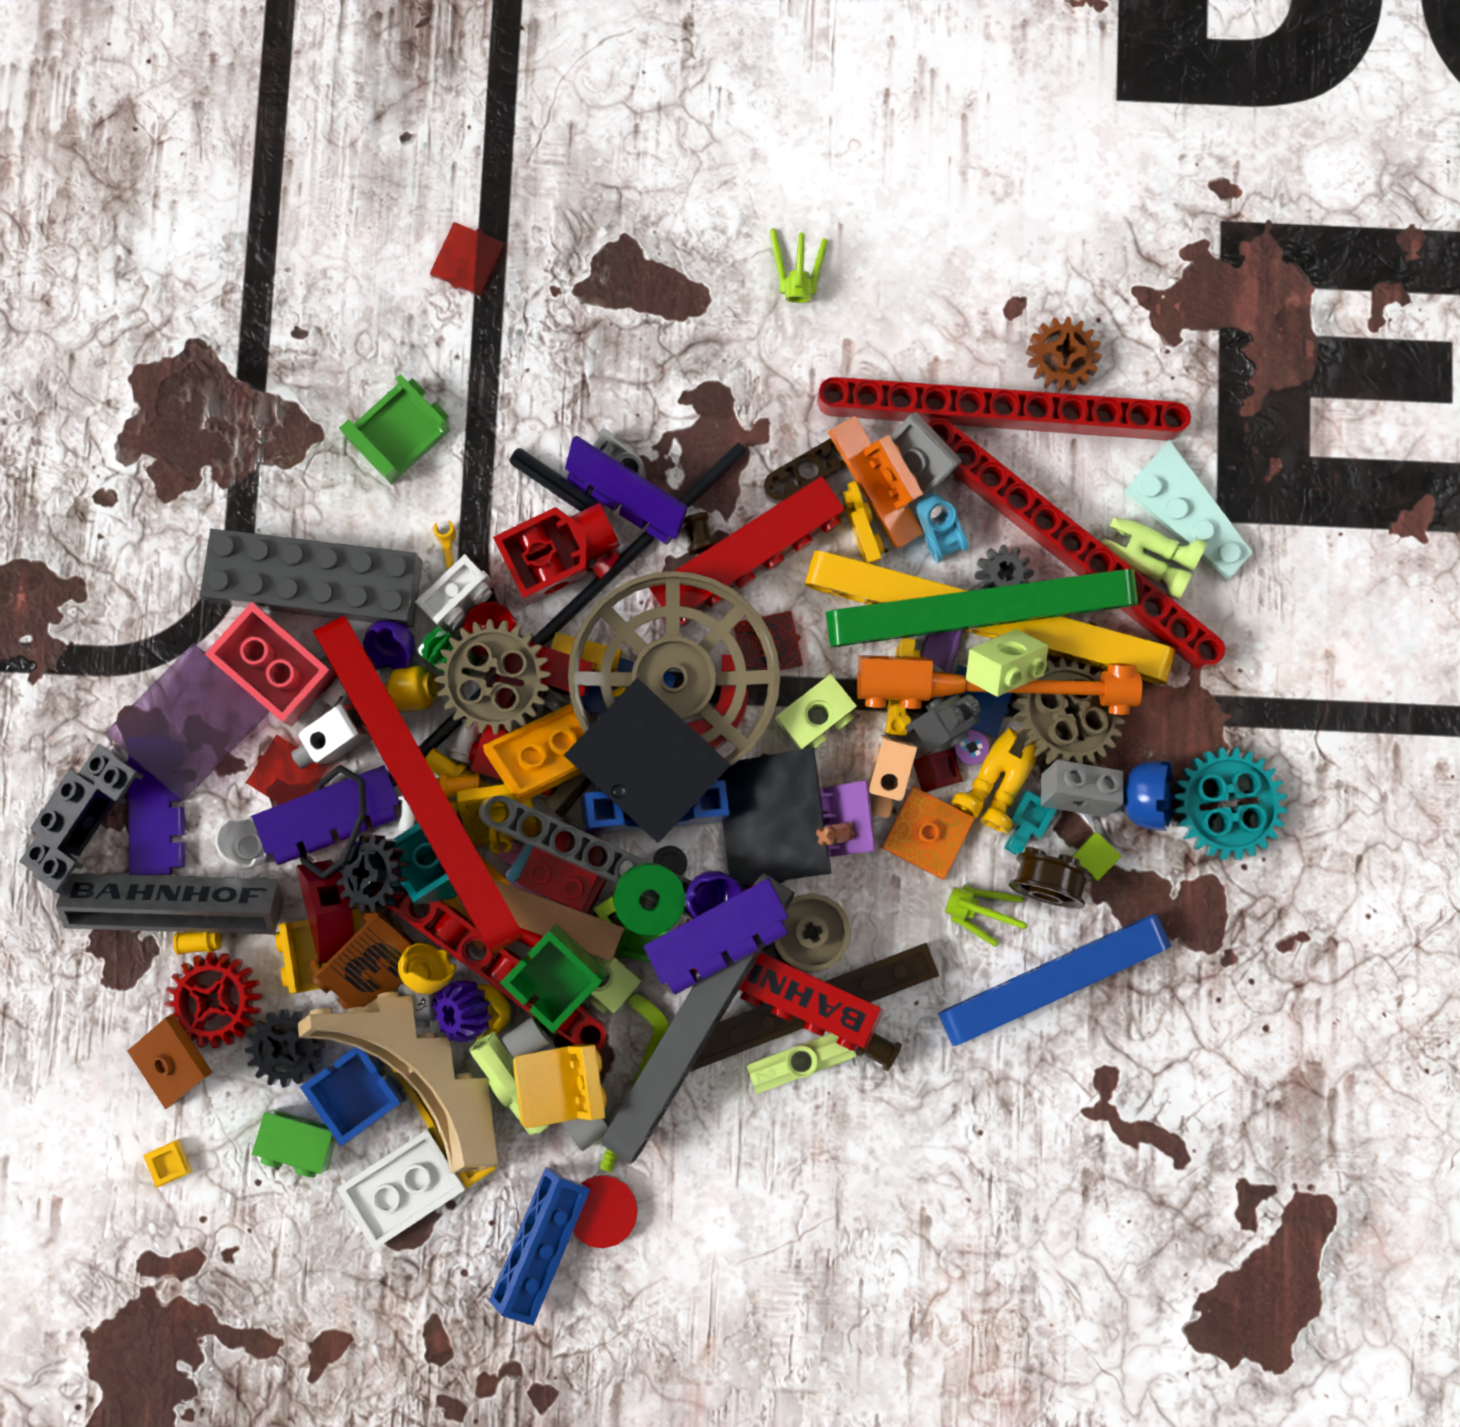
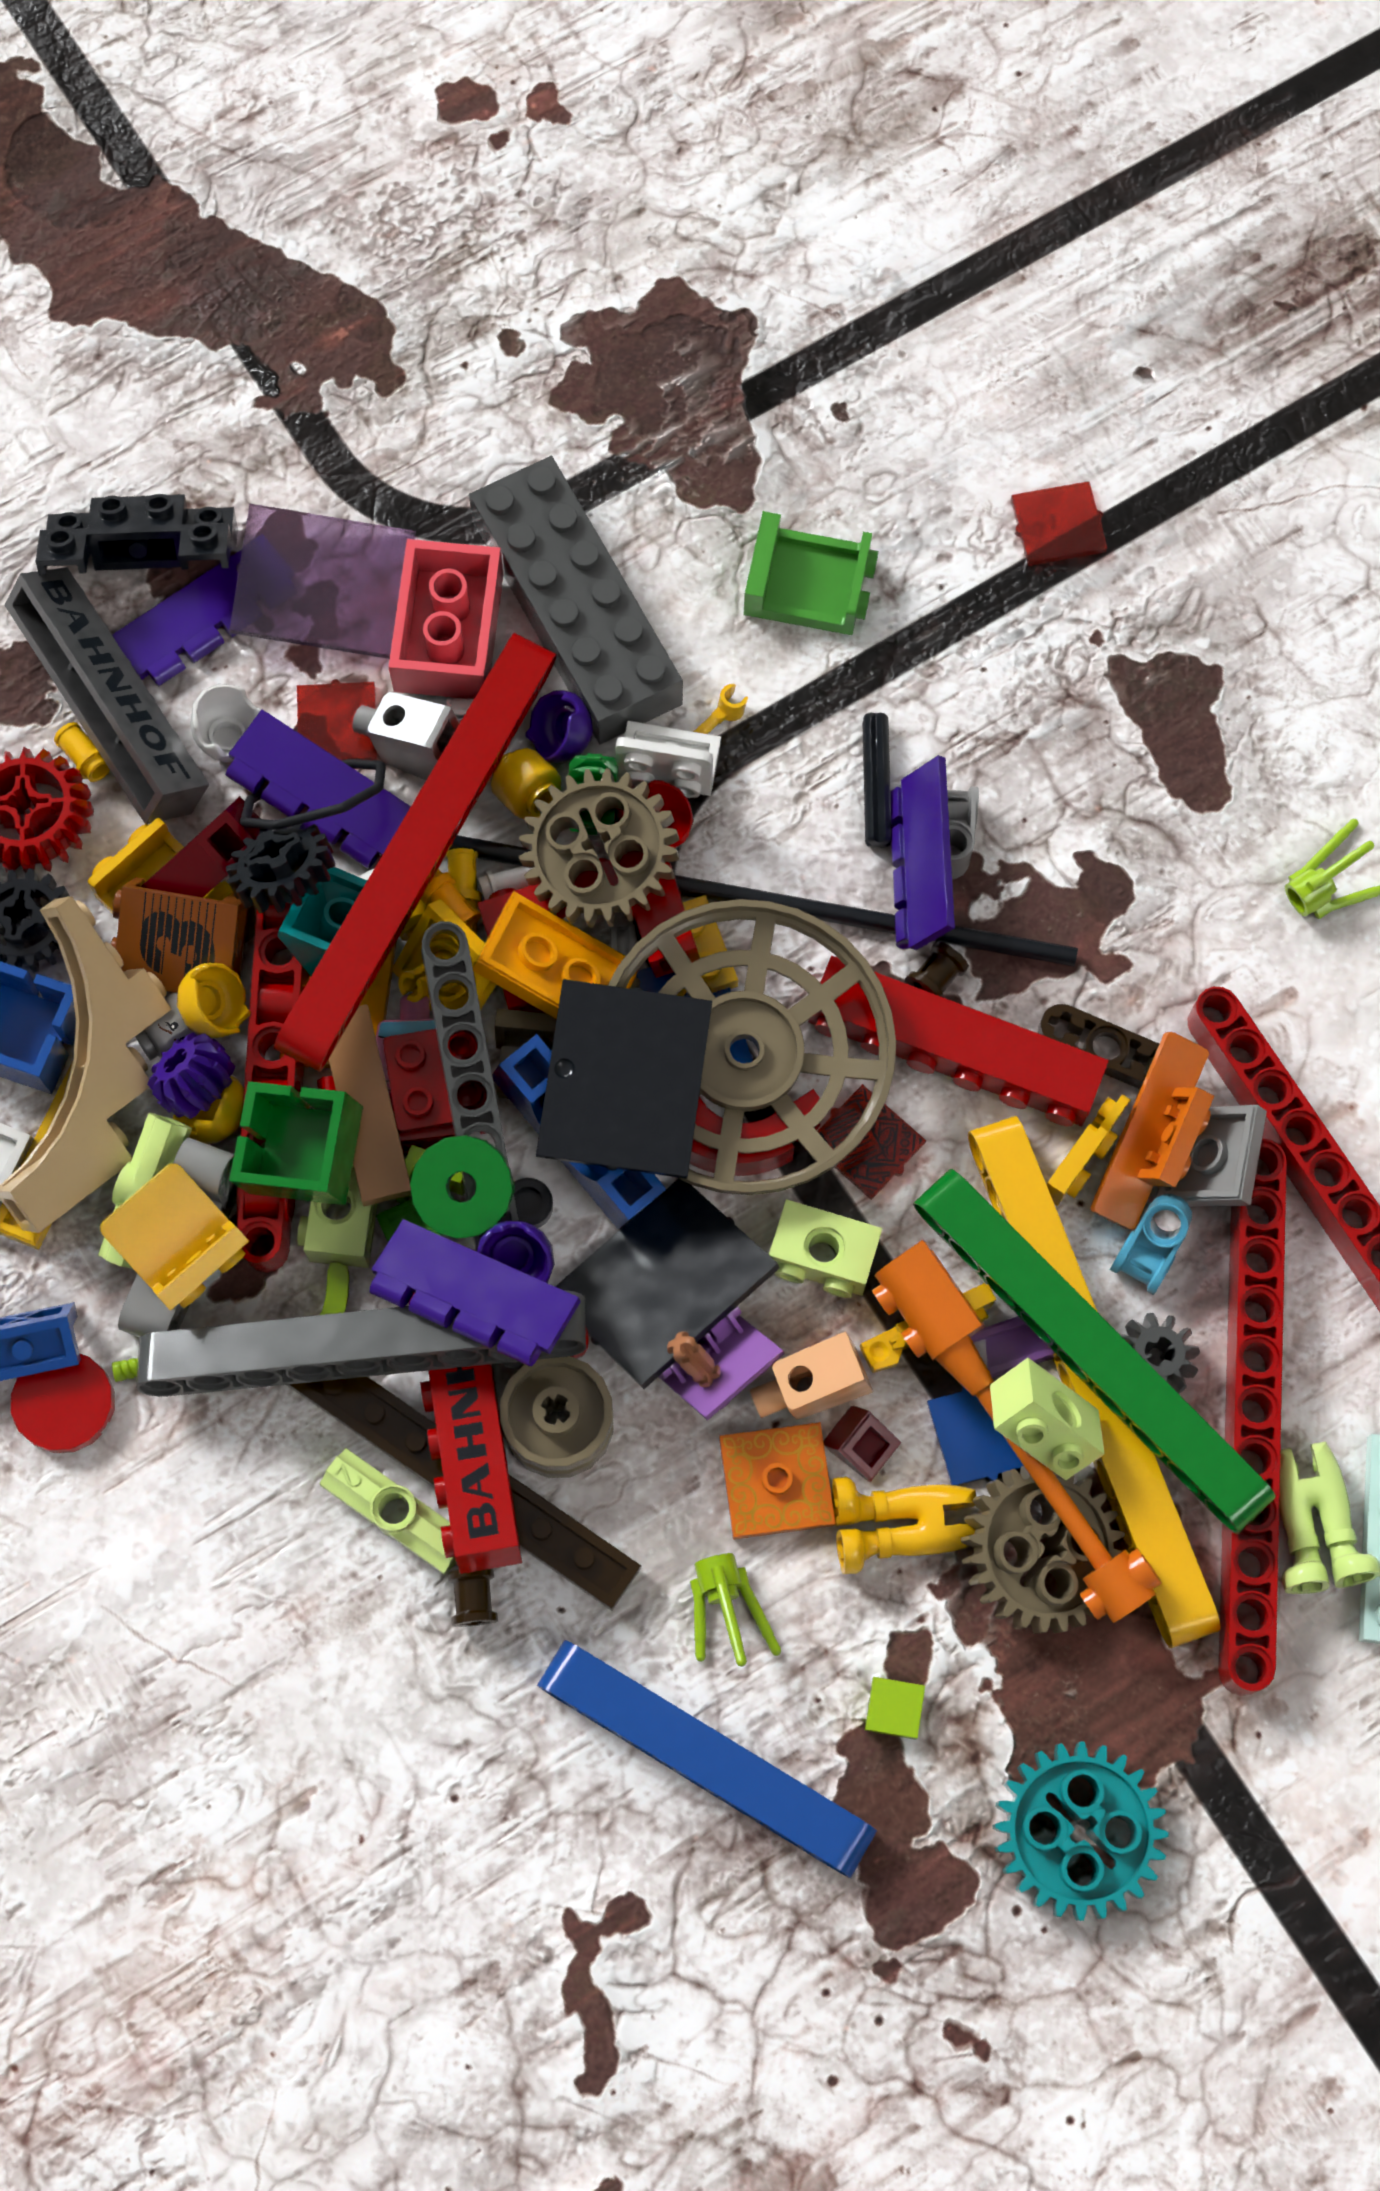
camera: 55 degrees right, 10 degrees down
red brick [493,503,620,606] -> none
red tile [589,549,620,579] -> none
dark grey hinge [905,693,980,757] -> none
medium lavender tile [953,730,989,766] -> none
teal plate [1004,790,1057,855] -> none
dark brown wheel [1008,847,1093,909] -> none
light grey brick [1041,760,1123,817] -> none
blue cylinder [1123,761,1173,831] -> none

